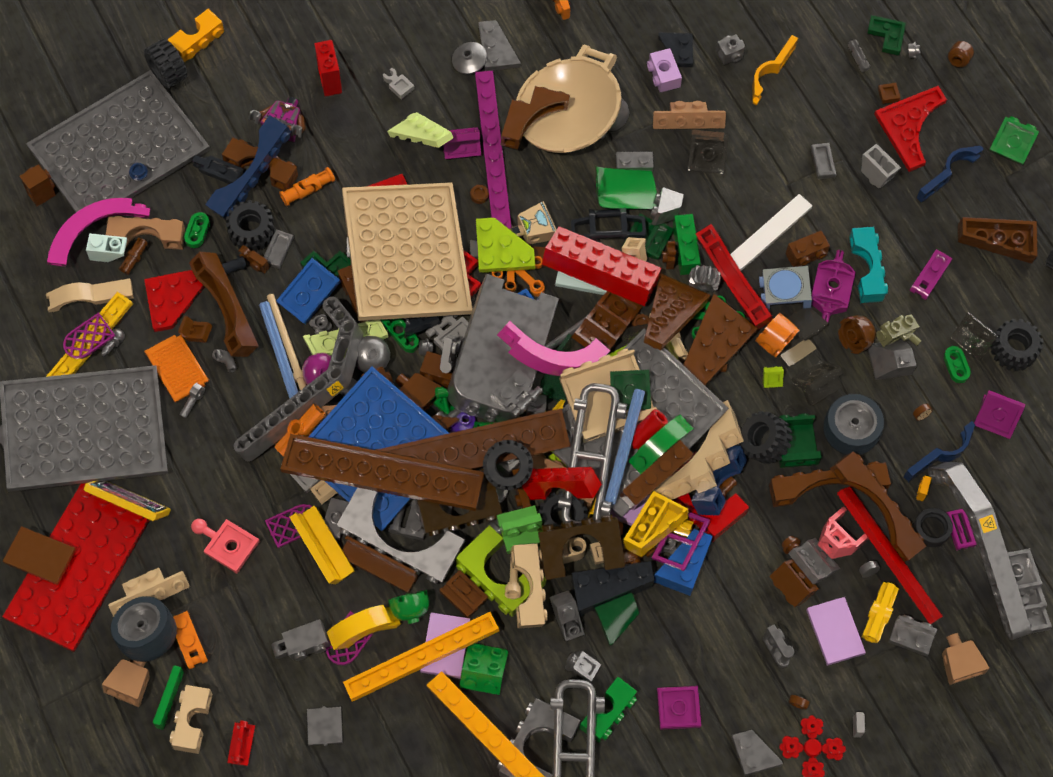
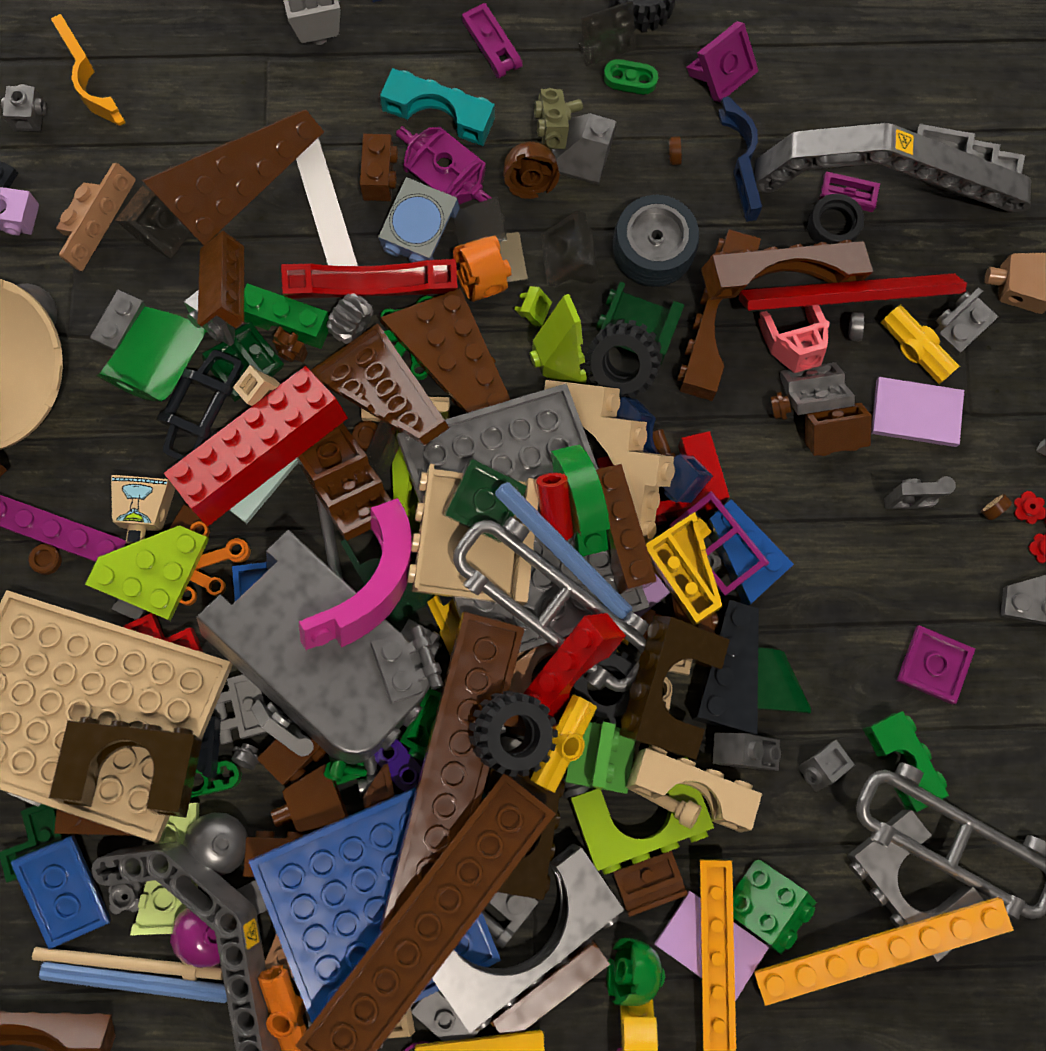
camera: 65 degrees left, 10 degrees up
flat silver tile [811,143,836,179] -> none
light orange tile [916,476,932,501] -> none
none -> dark brown arch [49,717,202,818]
none -> reddish brown wing [142,109,324,245]
none -> reddish brown panel [197,230,244,328]
none -> lime wedge [529,294,587,385]
none -> yellow piece [530,695,597,793]

